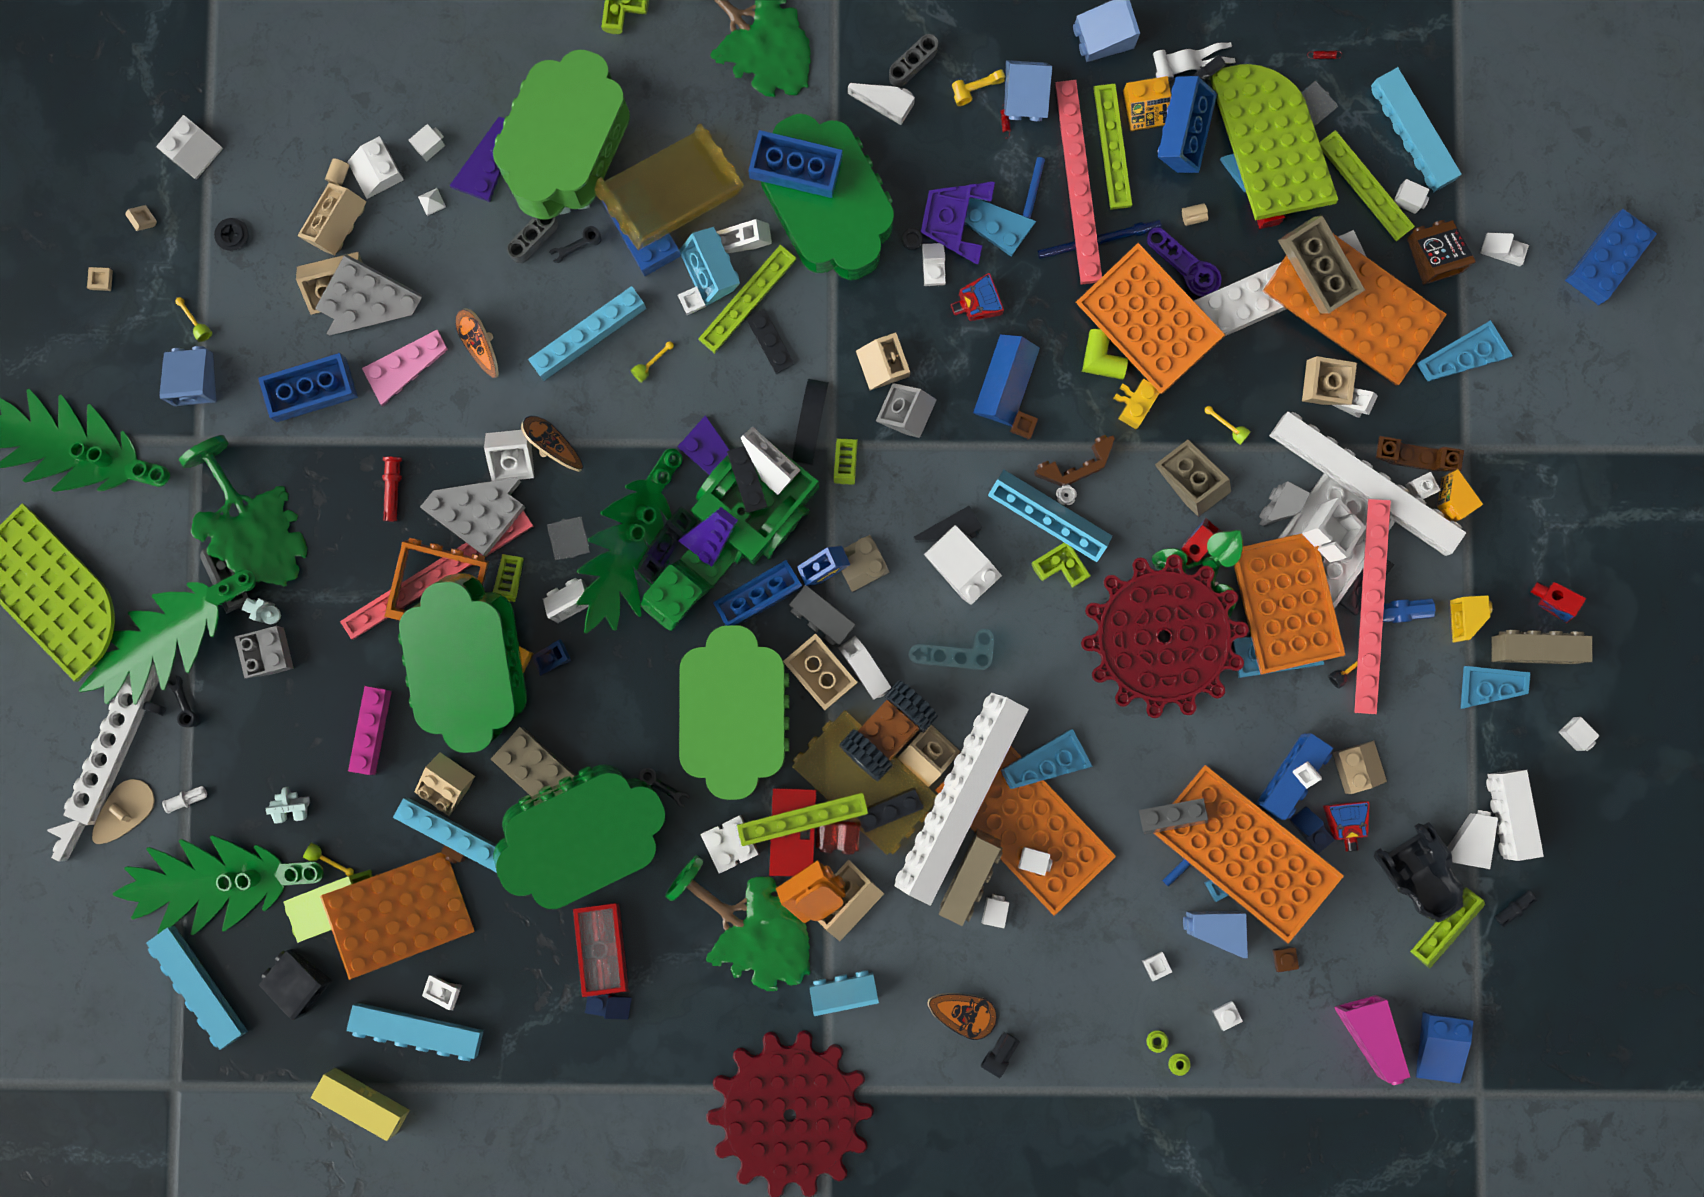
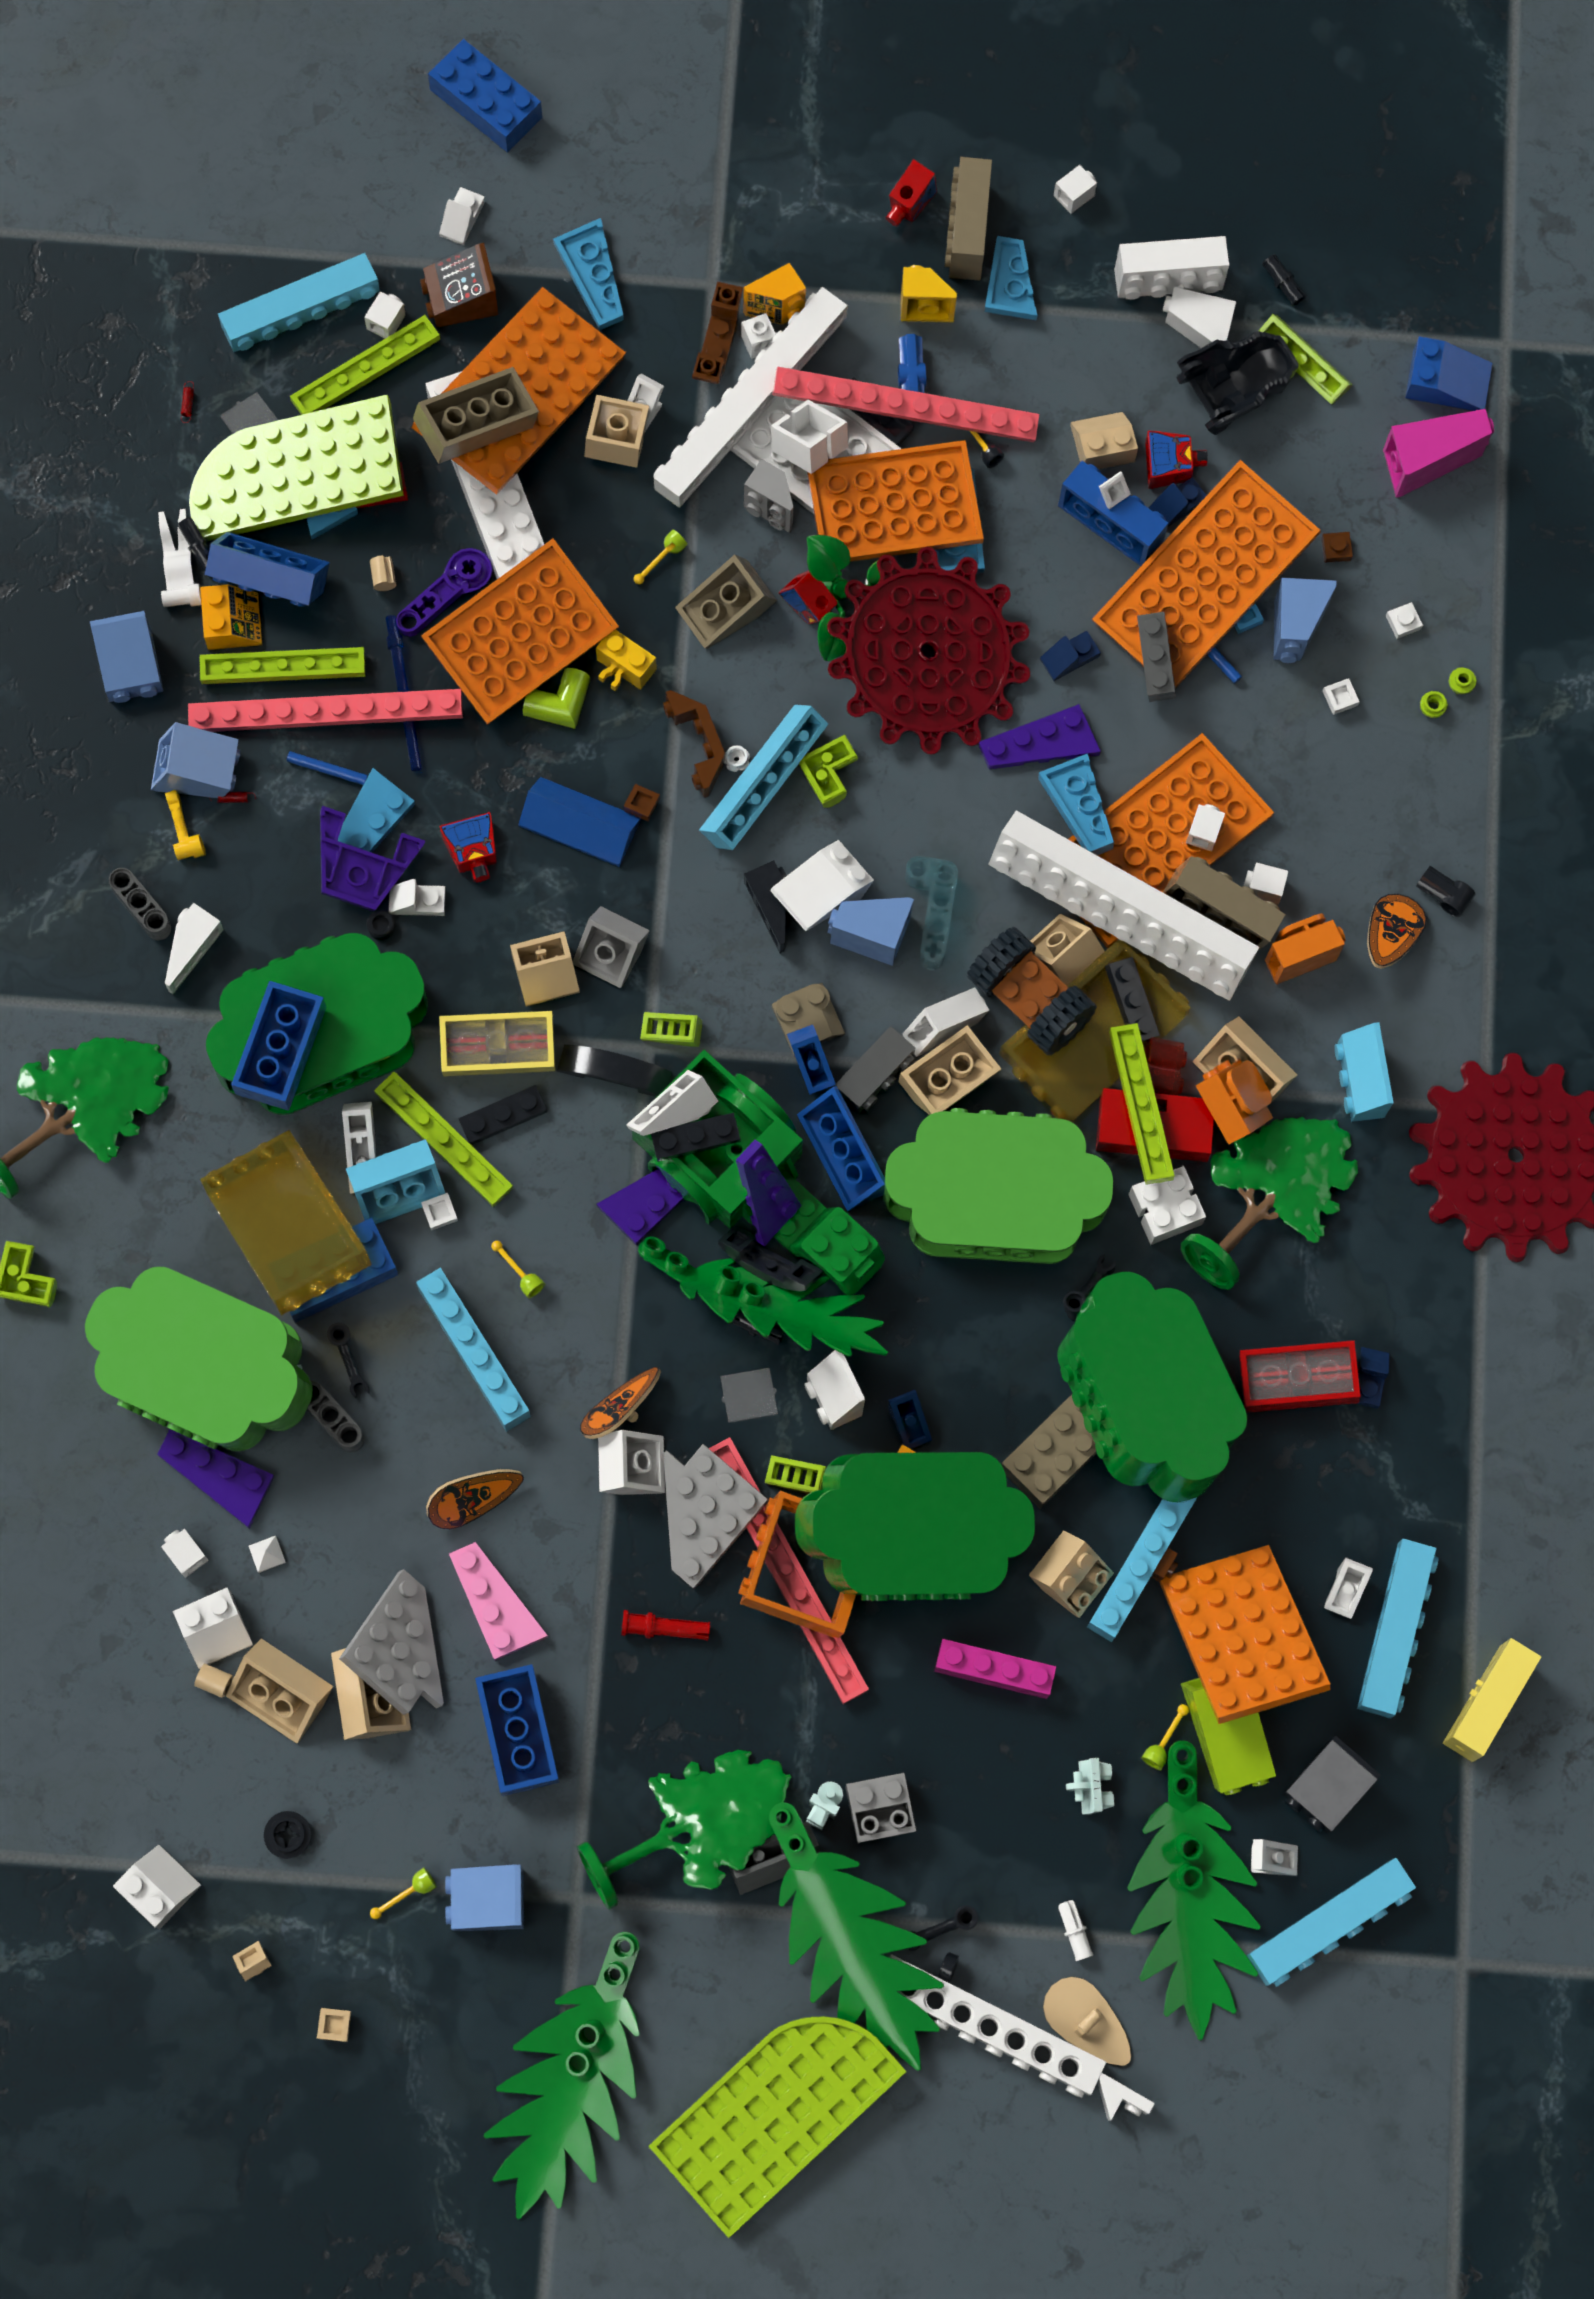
camera: 90 degrees left, 10 degrees down
none -> clear brick [439,1011,555,1076]
none -> medium blue slope [827,897,914,966]
none -> dark purple wing [978,704,1101,770]
none -> dark blue slope [1040,631,1101,681]
none -> white slope [1251,1839,1298,1876]
none -> orange brick [1265,913,1346,985]

